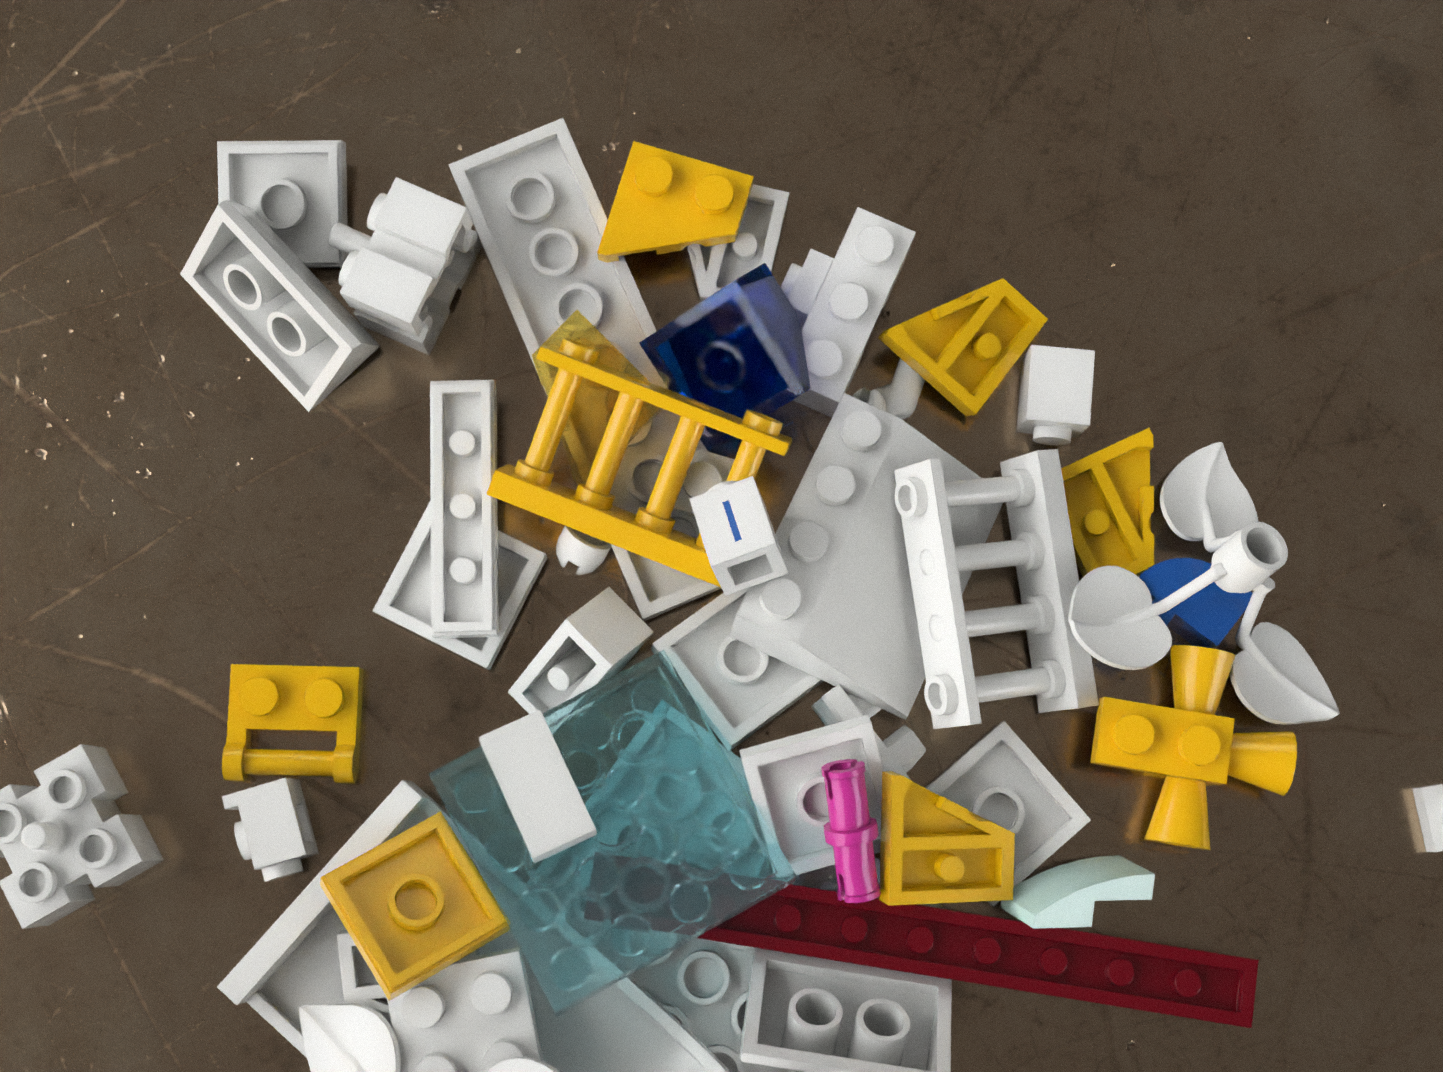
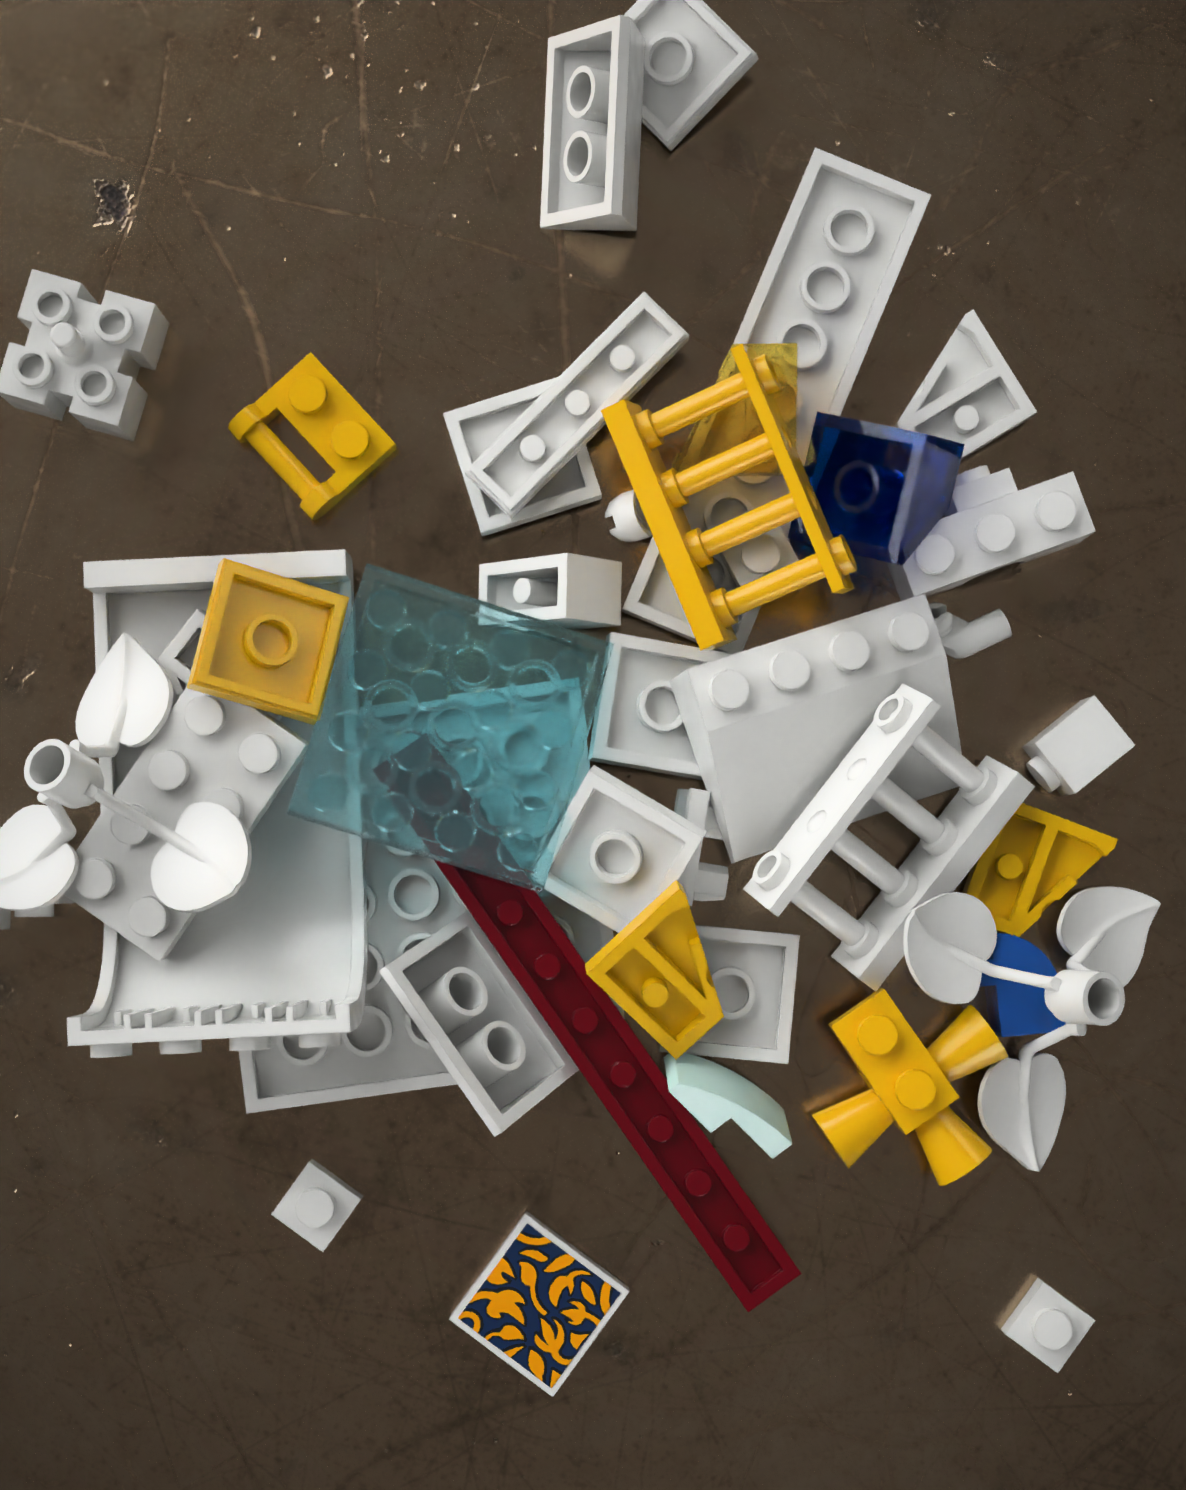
camera: 45 degrees right, 5 degrees up
white brick [222,777,319,882] -> none
white brick [328,177,482,355] -> none
white tile [478,710,597,864] -> none
yellow wing [597,141,754,263] -> none
white brick [689,476,789,596] -> none
dark pink pin [821,759,881,903] -> none
yellow wing [878,278,1048,417] -> none

